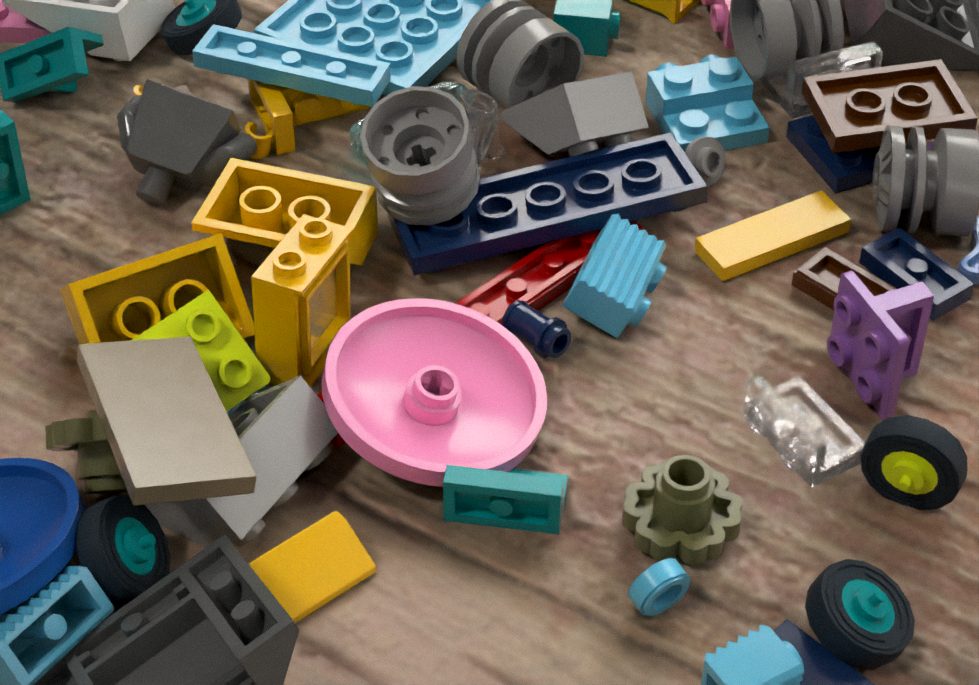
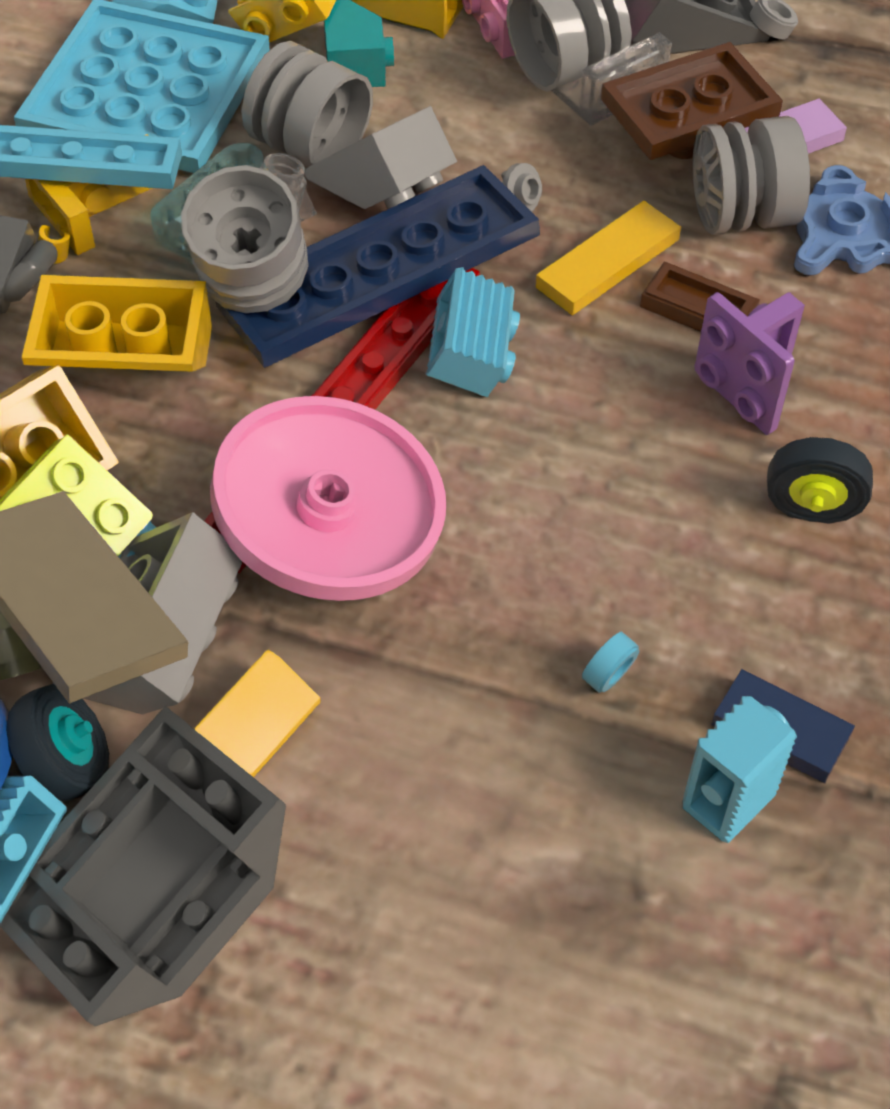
camera: 15 degrees left, 10 degrees up
yellow window [251,214,353,388] -> none
teal panel [443,465,568,535] -> none
dark blue pin [502,300,571,358] -> none
olive plant [622,455,743,565] -> none
medium azure plate [645,55,770,152] -> none
clear bracket [743,375,865,488] -> none
dark blue plate [786,115,875,194] -> none
black wheel [805,559,915,669] -> none
dark blue plate [859,227,974,320] -> none

